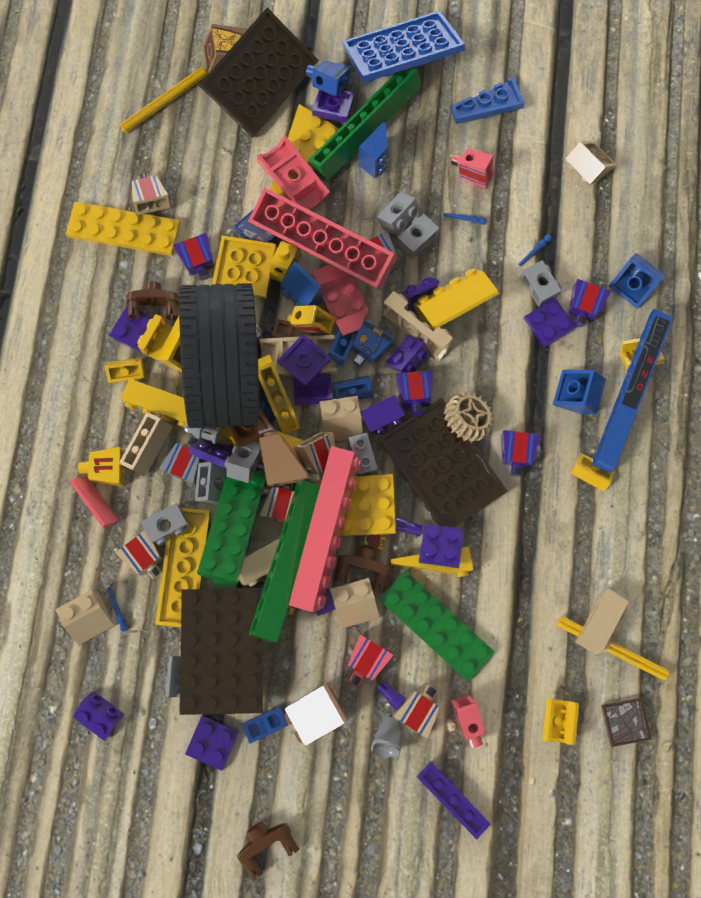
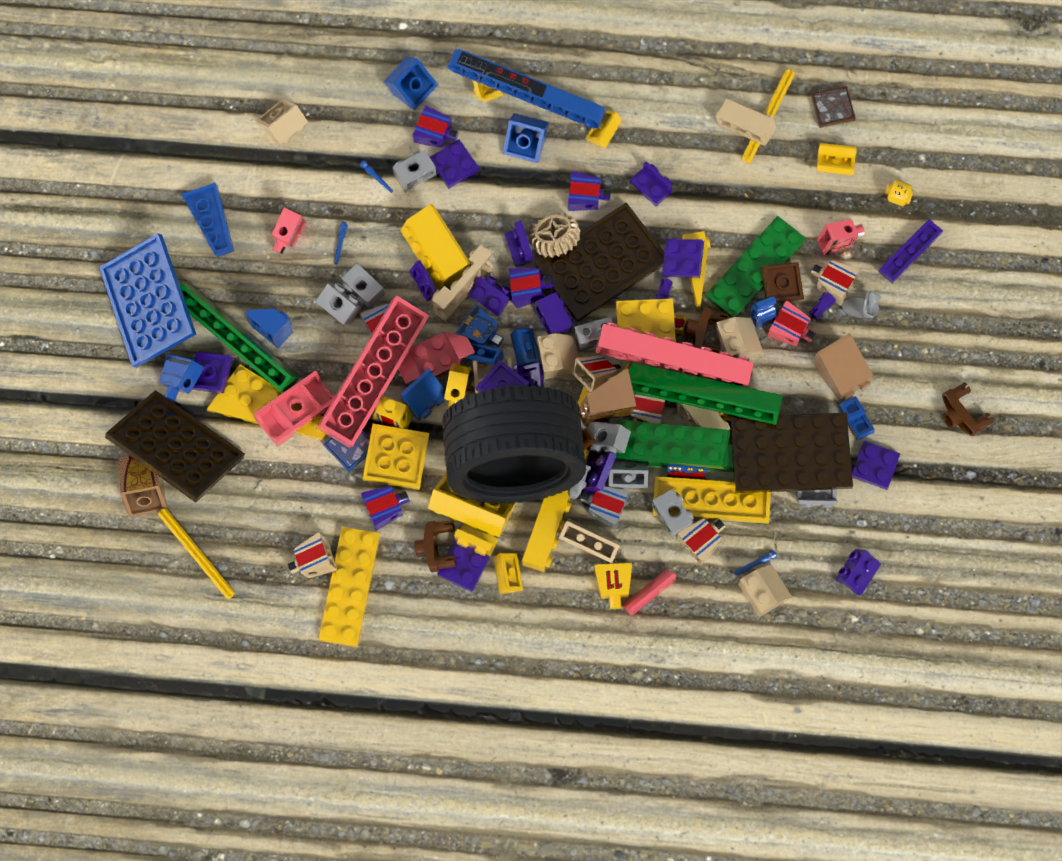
camera: 90 degrees left, 5 degrees down
none -> dark purple bracket [505,221,533,267]
none -> dark purple bracket [630,161,672,207]
none -> blue piece [750,296,776,329]
none -> reddish brown tile [761,262,804,303]
none -> yellow head [885,179,914,206]

